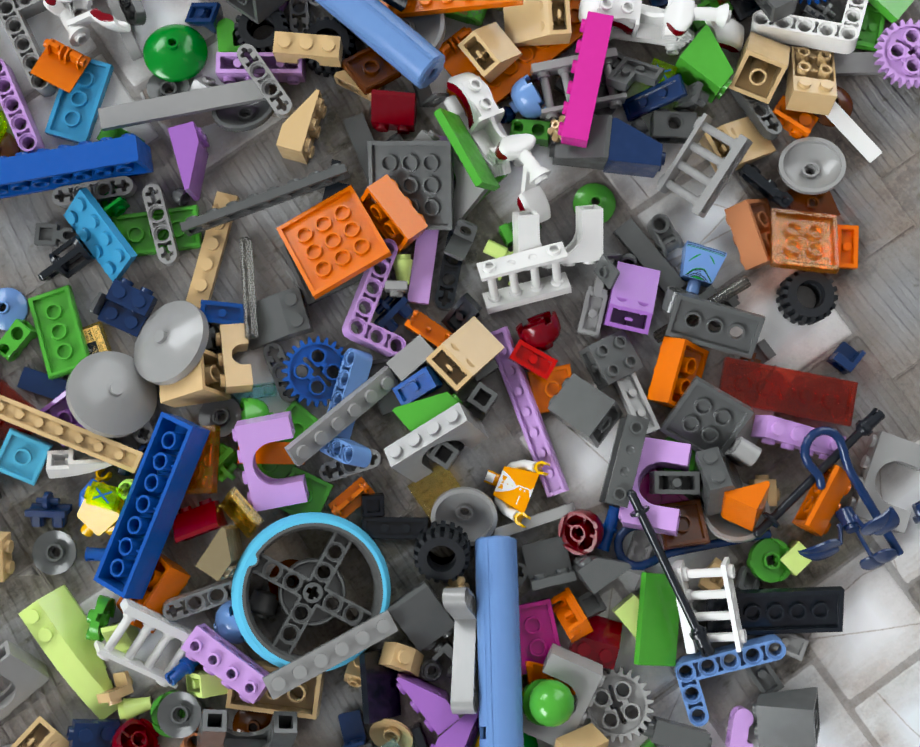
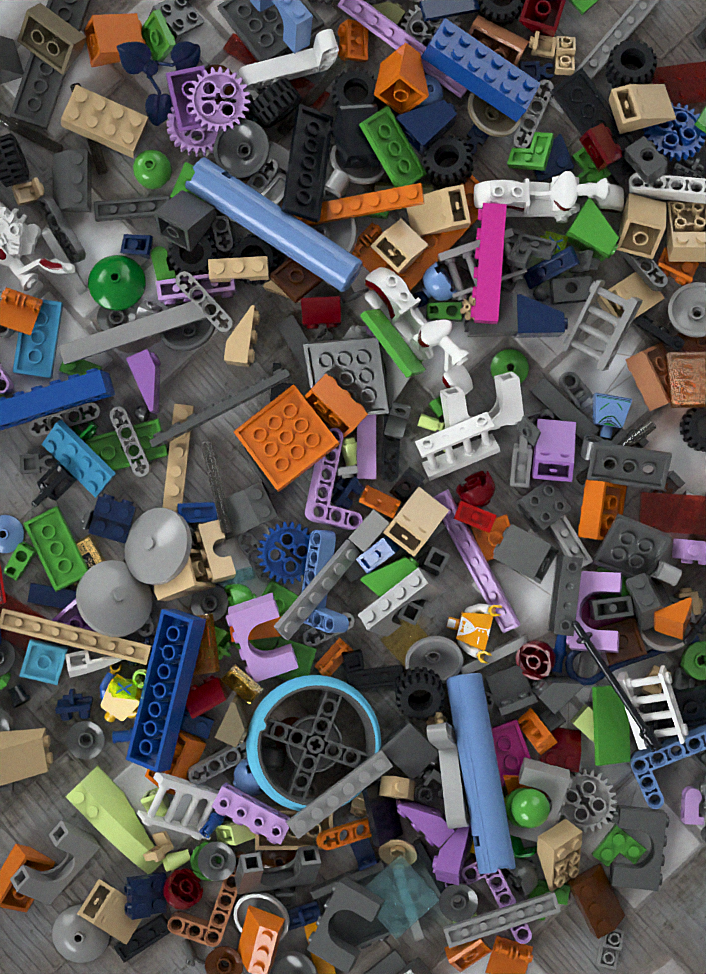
camera: 10 degrees left, 5 degrees up
bright green plate [86,595,116,642] -> none
none -> blue plate [180,709,214,739]
none -> orange beam [316,817,372,850]

